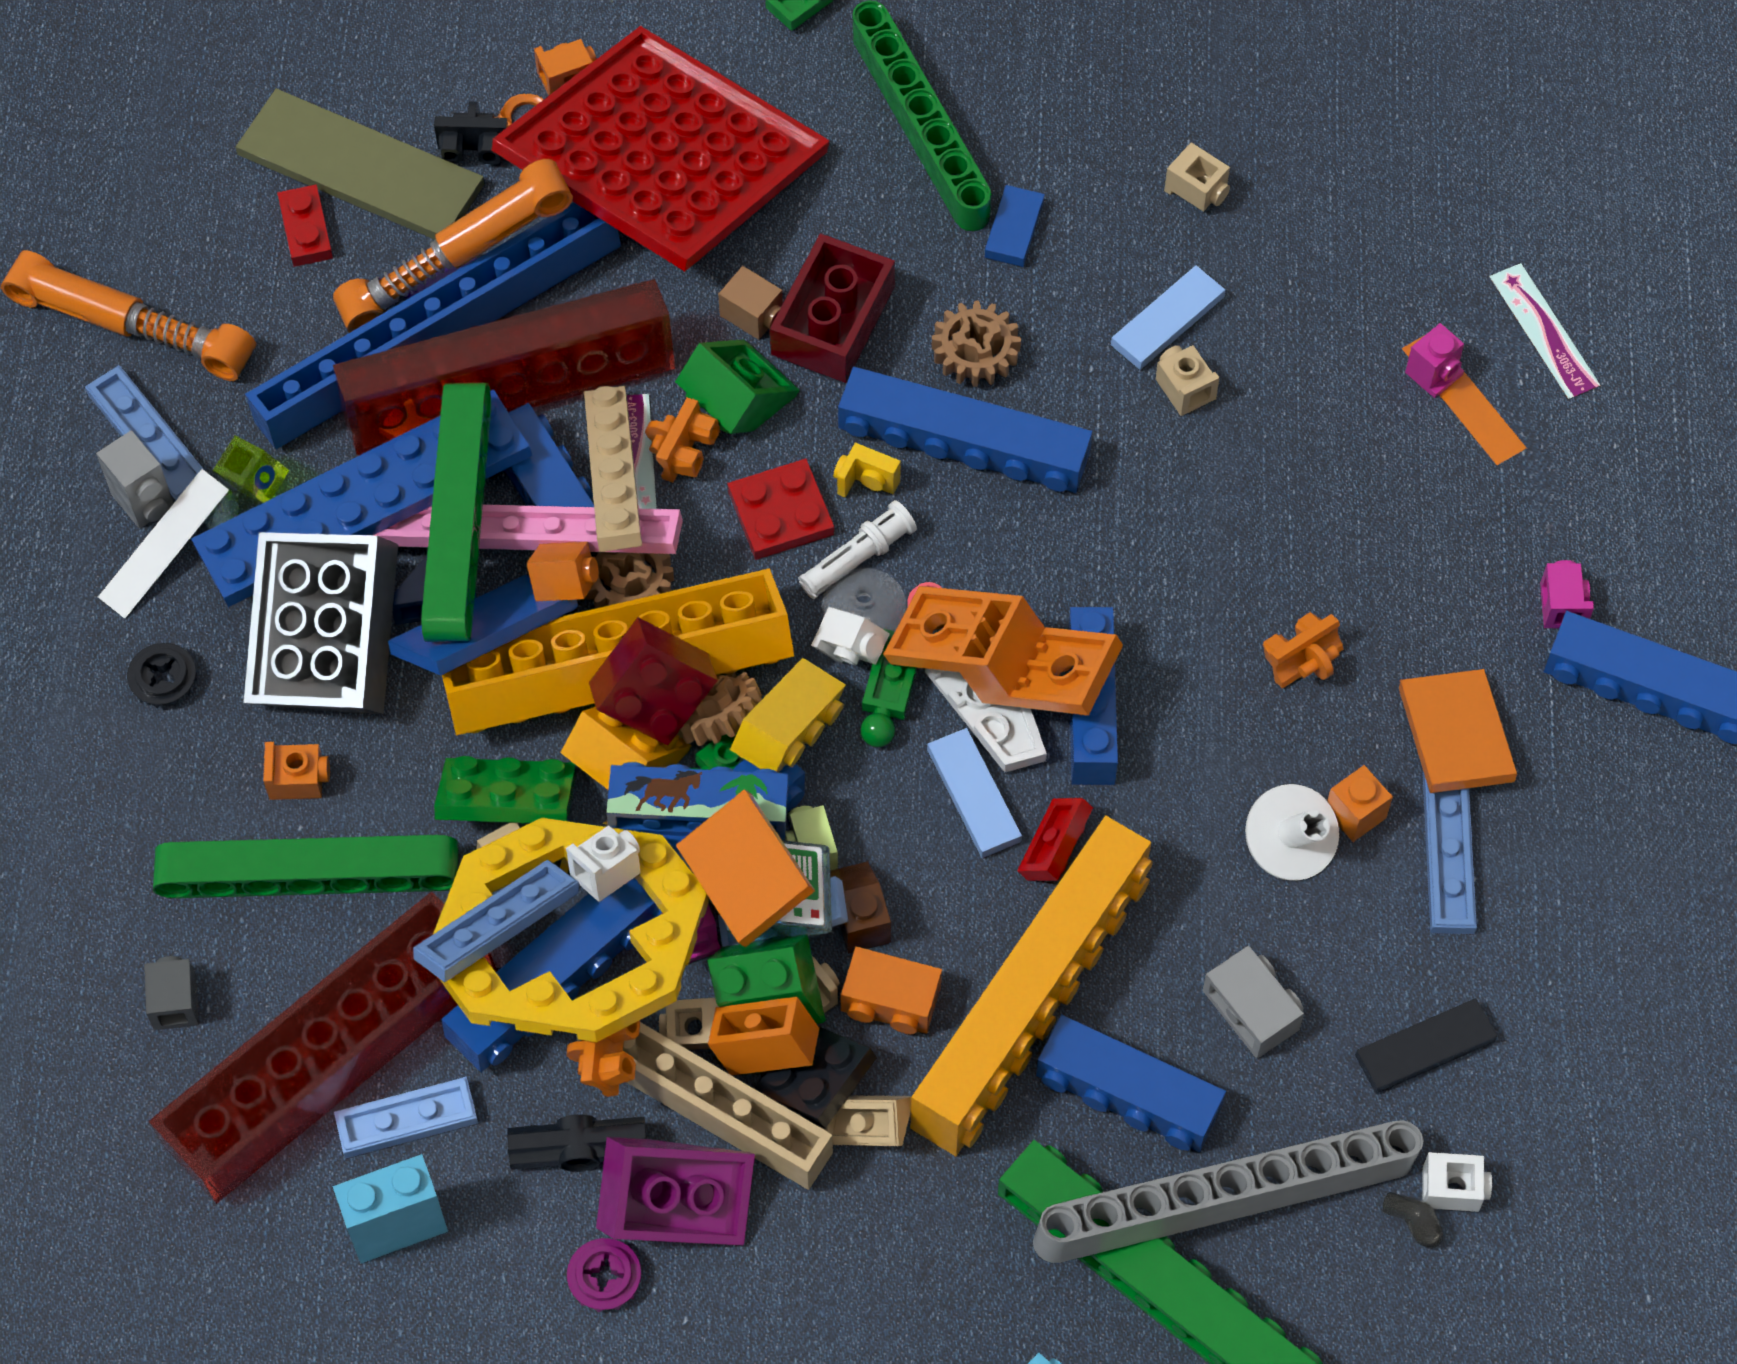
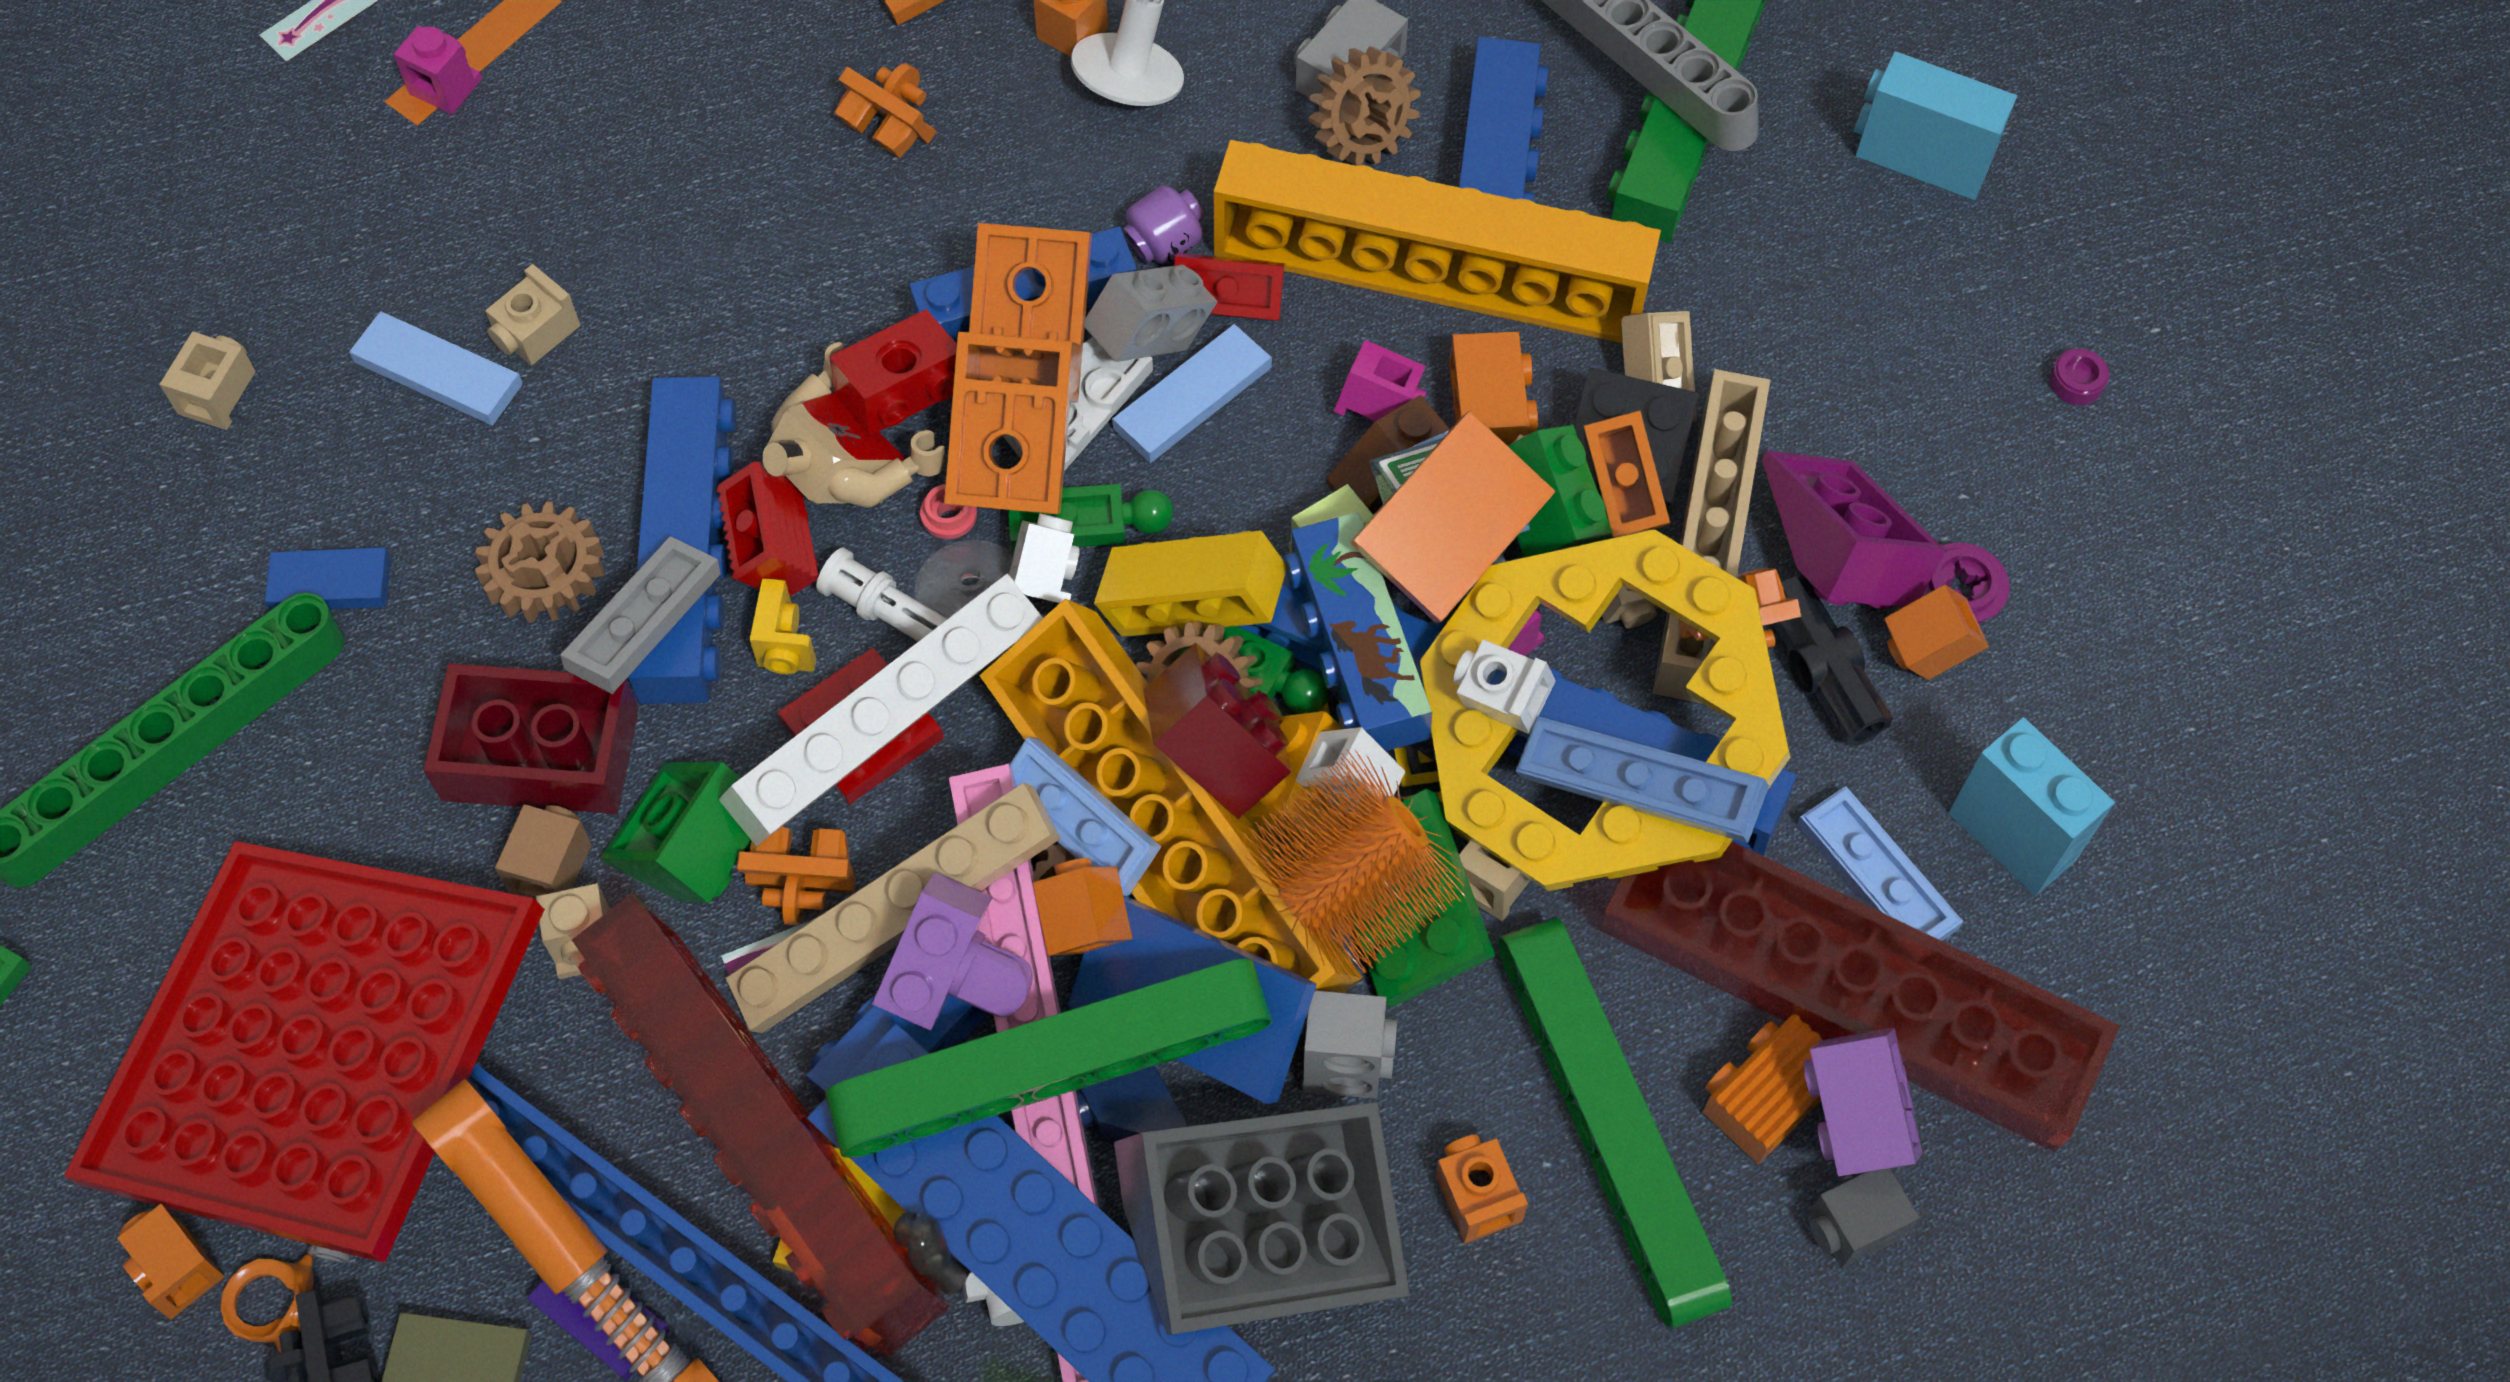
camera: 110 degrees left, 0 degrees up
none -> tan brick [536,883,620,979]
none -> light grey plate [560,536,721,694]
none -> red brick [716,462,818,597]
none -> white brick [718,573,1043,847]
none -> tan torso [763,342,945,507]
none -> red brick [829,309,957,436]
none -> medium lavender brick [872,872,1033,1030]
none -> clear smoke arm [893,1211,967,1294]
none -> light blue tile [1010,737,1162,896]
none -> light grey brick [1085,265,1218,362]
none -> medium lavender head [1122,185,1205,265]
none -> orange piece [1241,749,1465,980]
none -> white brick [1295,727,1405,813]
none -> light grey brick [1303,991,1397,1099]
none -> medium nougat gear [1309,46,1421,165]
none -> dark pink brick [1334,340,1427,421]
none -> orange brick [1702,1014,1822,1165]
none -> medium lavender brick [1804,1028,1923,1176]
none -> orange brick [1884,584,1989,680]

